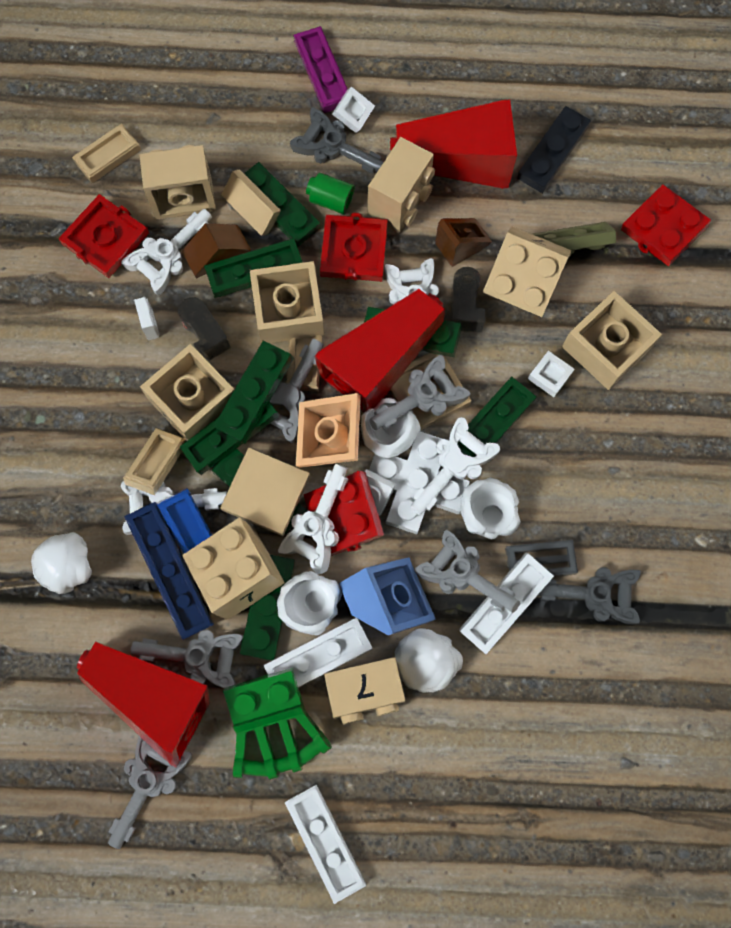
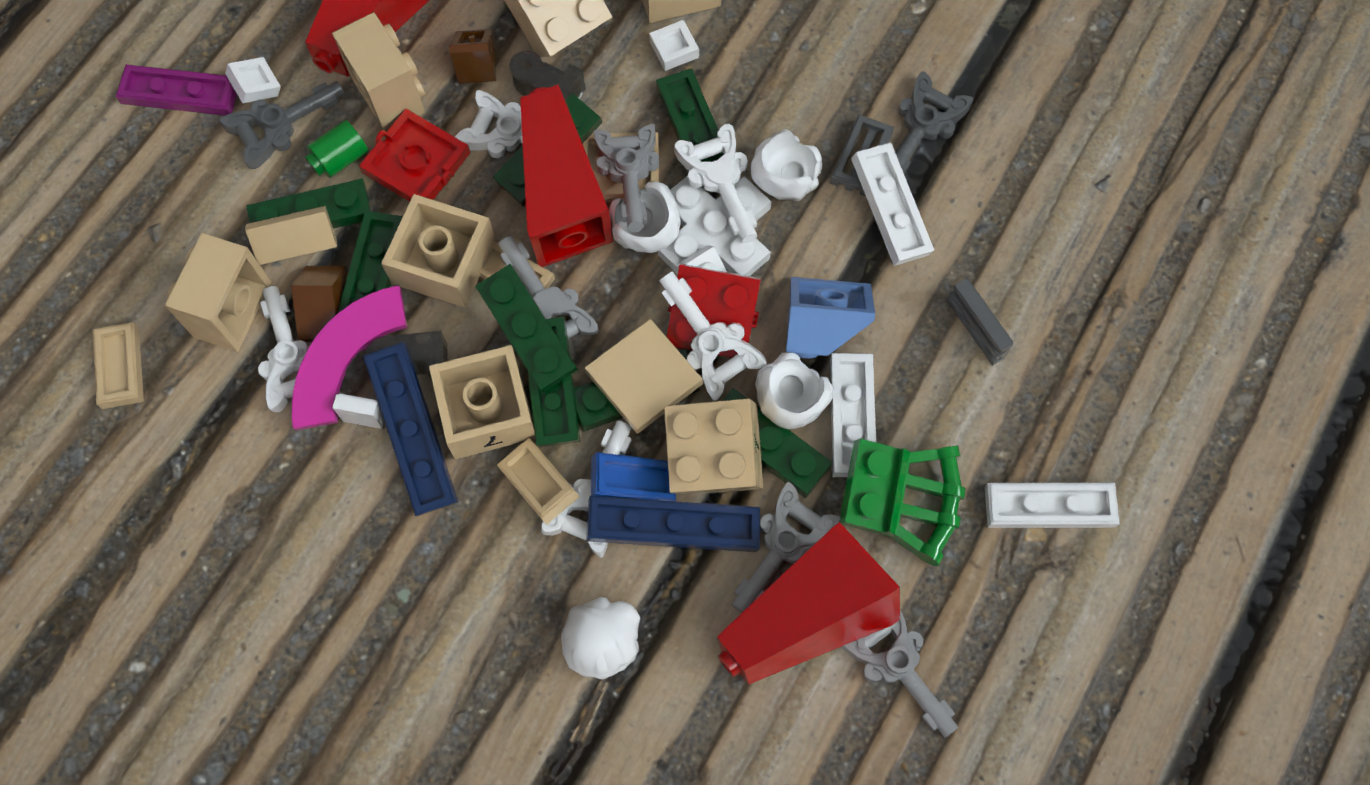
camera: 60 degrees left, 5 degrees down
red plate [58,194,149,278] -> none
light nougat slope [296,393,361,468] -> none
tan brick [324,657,405,724] -> none
white hair [395,628,463,693] -> none
light grey piece [415,530,520,613] -> none
none -> dark pink tile [292,285,408,430]
none -> dark blue tile [363,342,459,516]
none -> dark grey tile [947,278,1013,366]

